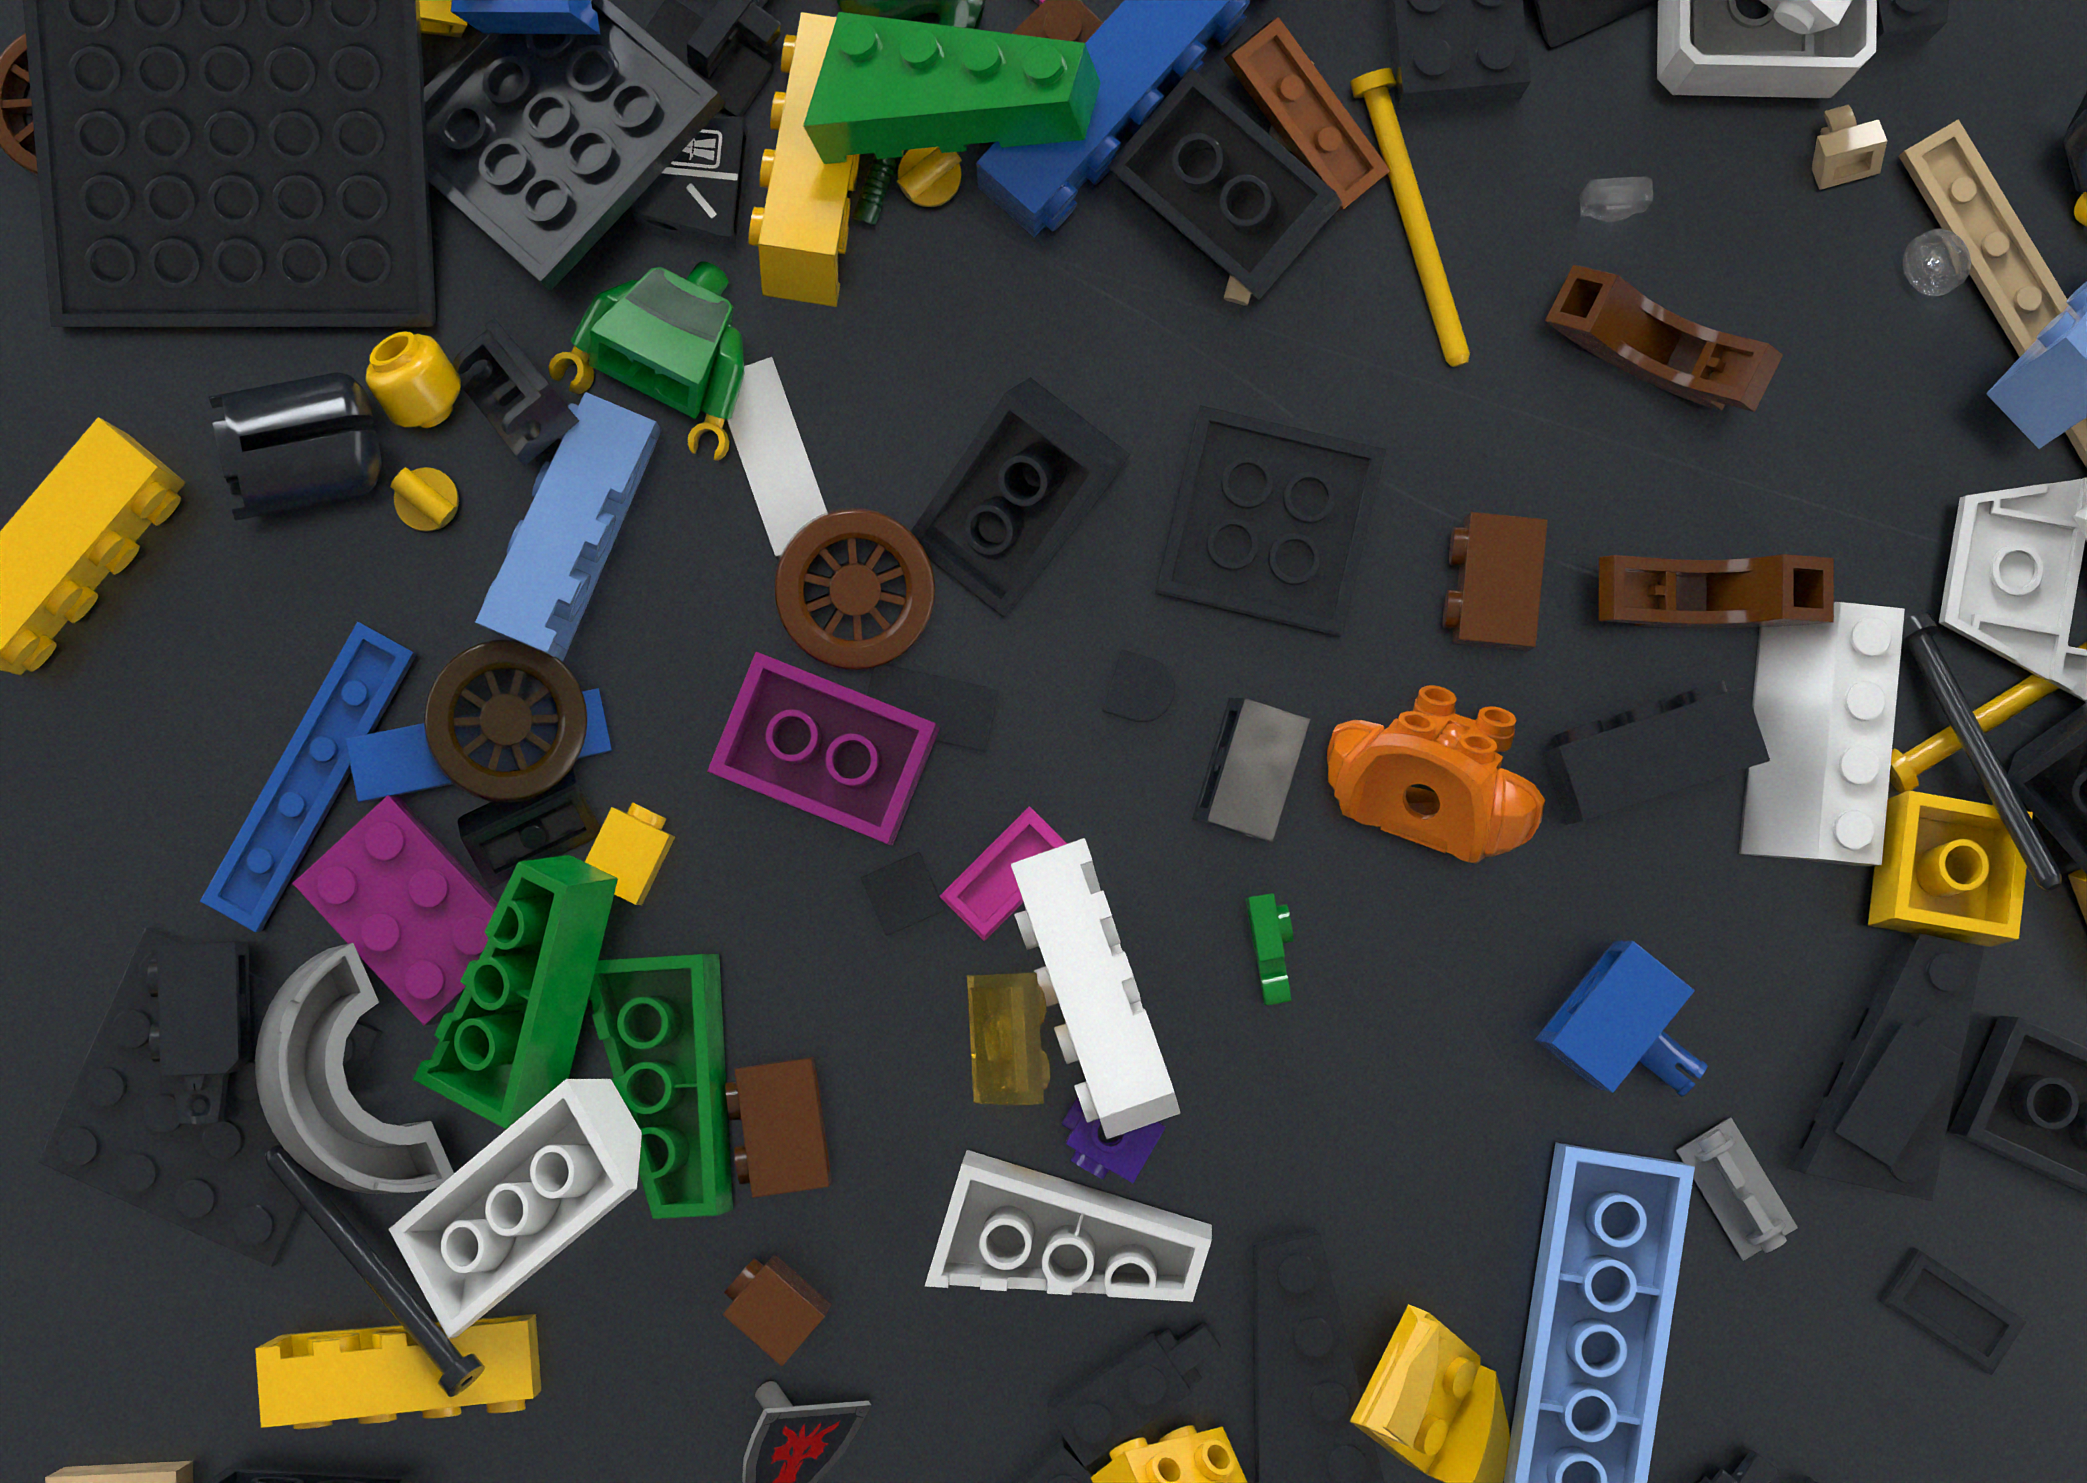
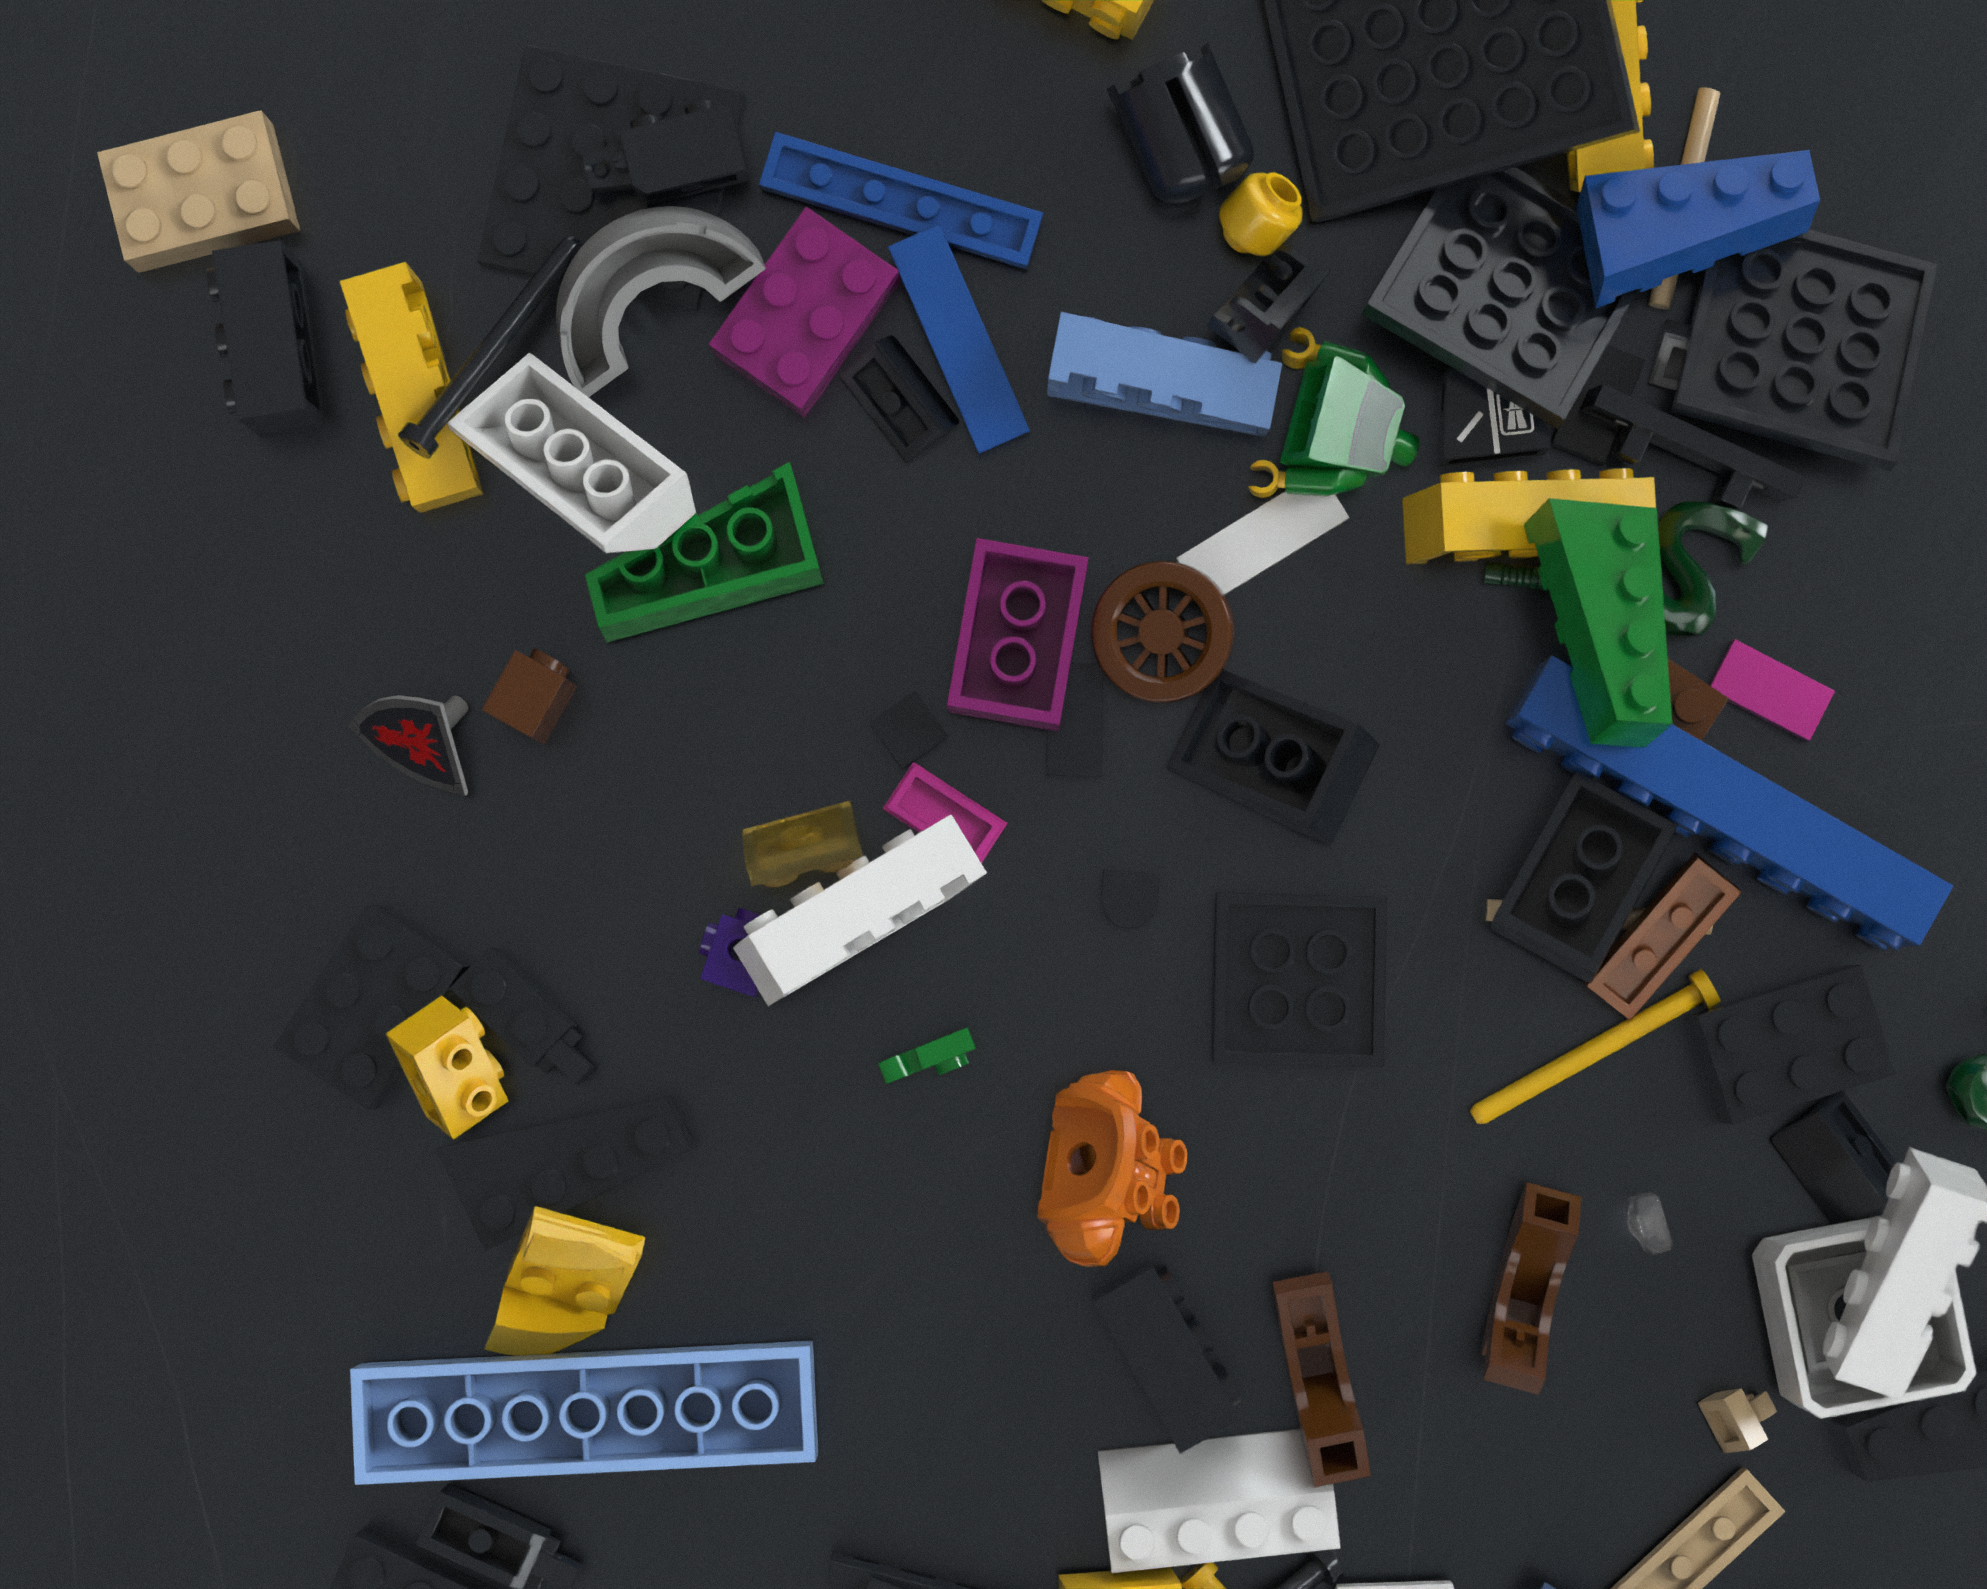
camera: 85 degrees right, 0 degrees up
yellow plate [390,467,459,532] -> none
green wedge [413,855,618,1129] -> none
dark brown wheel [424,640,587,803] -> none
yellow brick [585,802,675,905] -> none
reddish brown brick [725,1056,833,1198] -> none
yellow plate [897,147,962,207] -> none
white wedge [925,1150,1212,1302] -> none
hinge [1192,698,1310,842] -> none
reddish brown brick [1443,512,1548,652] -> none
blue brick [1535,941,1708,1097] -> none
light grey hinge [1676,1117,1798,1261] -> none
clear tile [1903,229,1971,296] -> none

